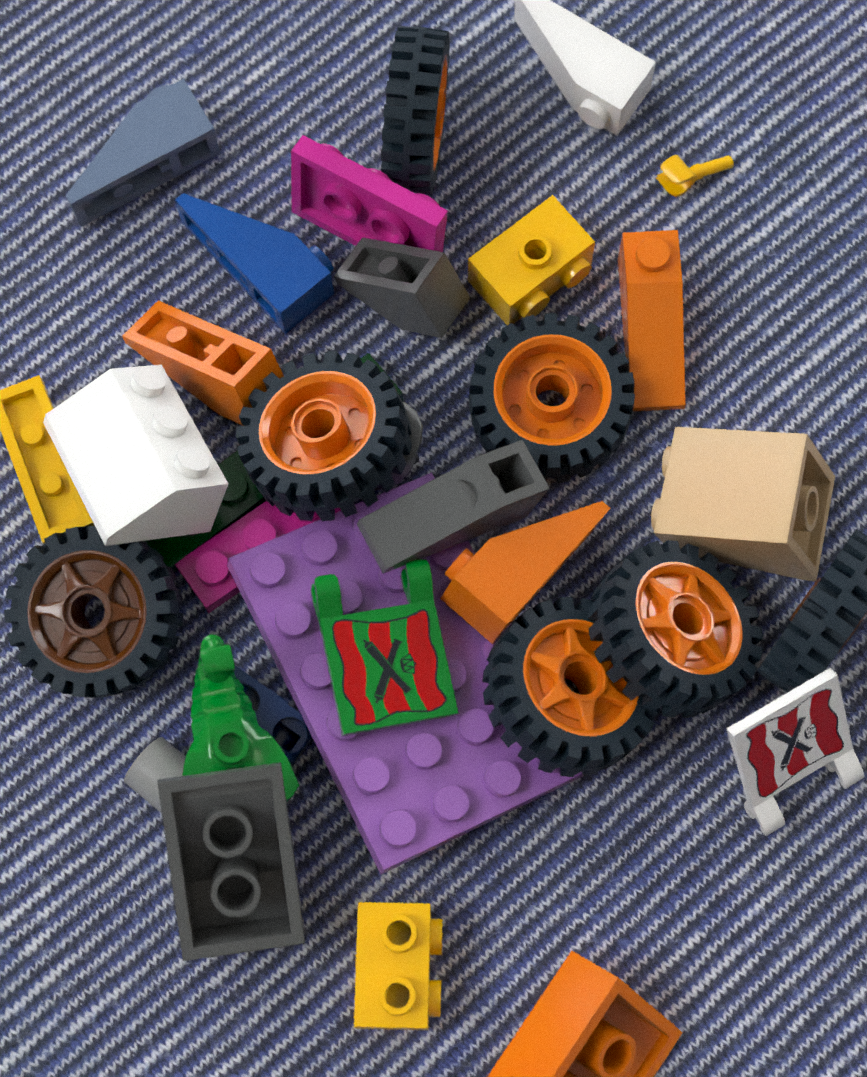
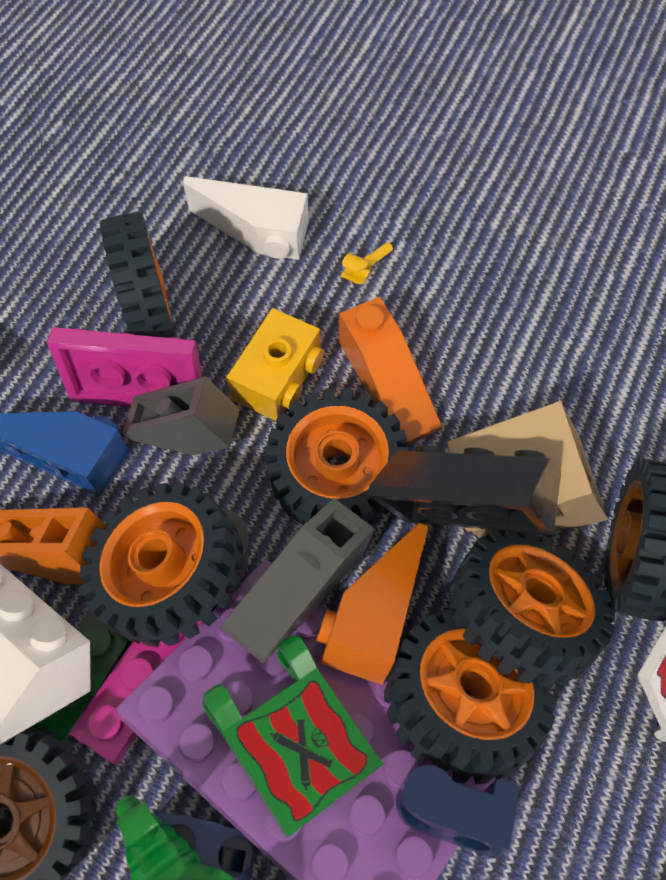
camera: 25 degrees left, 10 degrees down
none -> black slope [368,445,561,535]
none -> dark blue leg [396,765,520,859]

